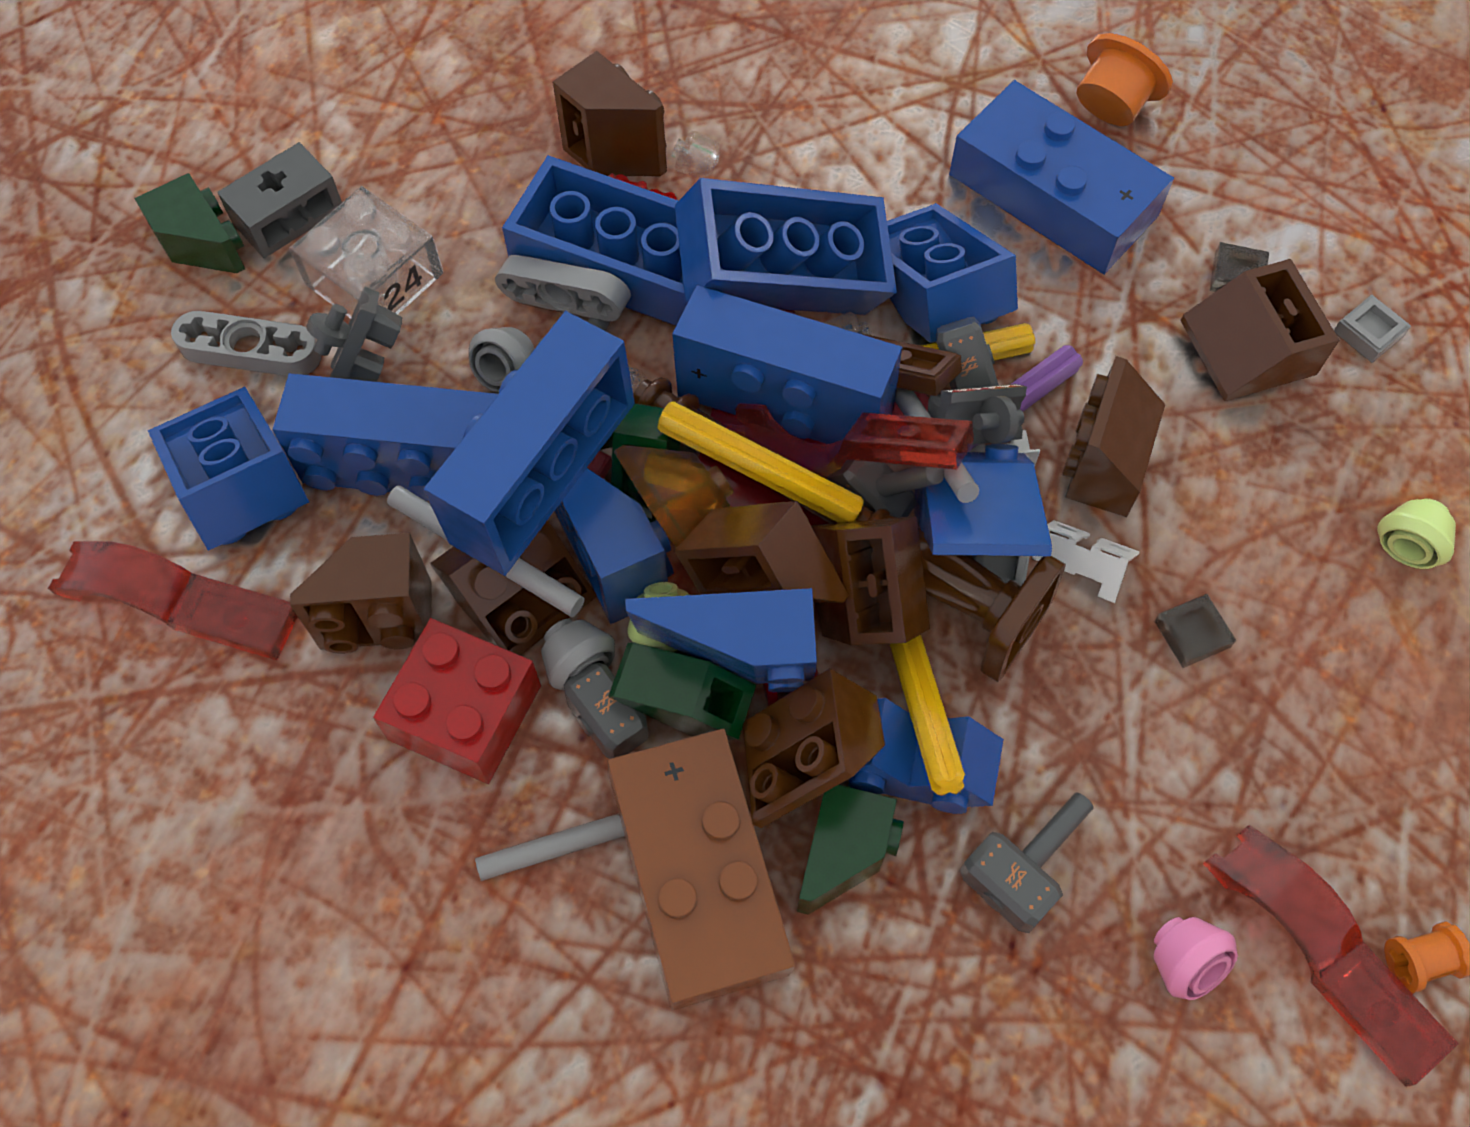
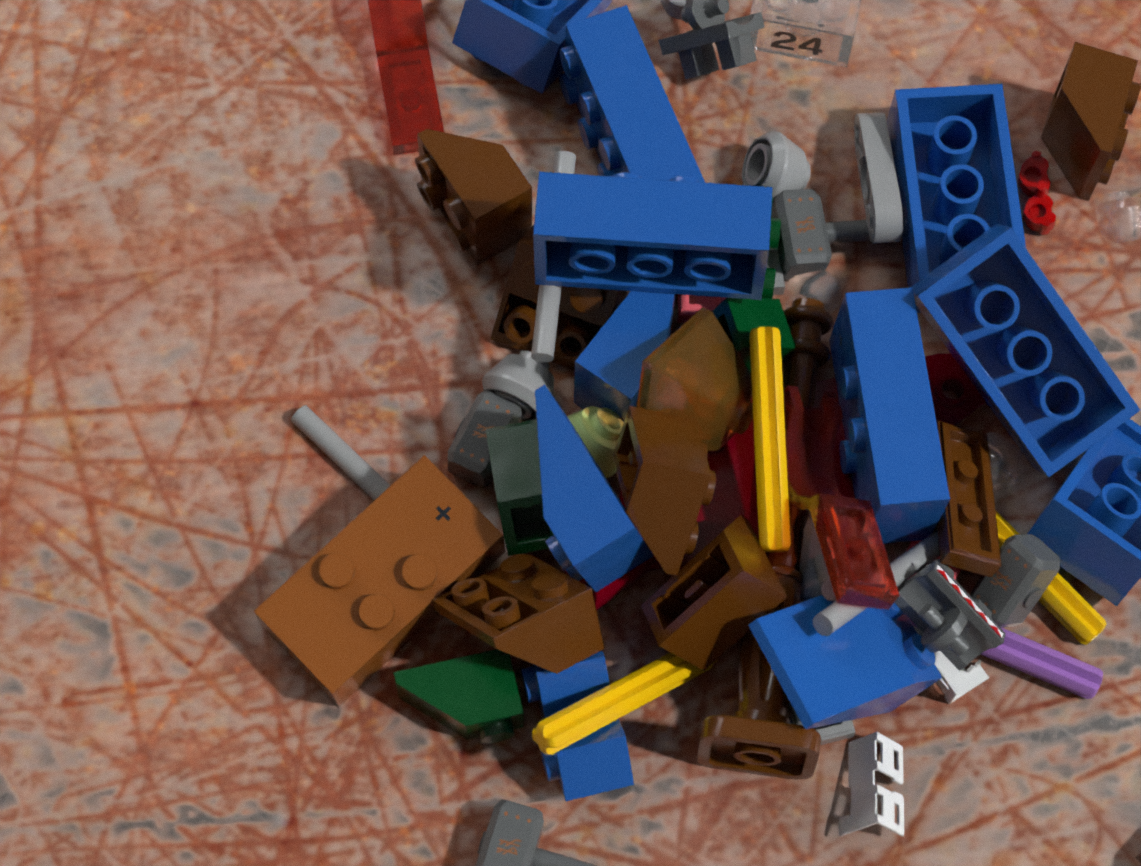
camera: 60 degrees right, 5 degrees up
red brick [373,618,541,785] -> none
reddish brown slope [1062,356,1166,517] -> none

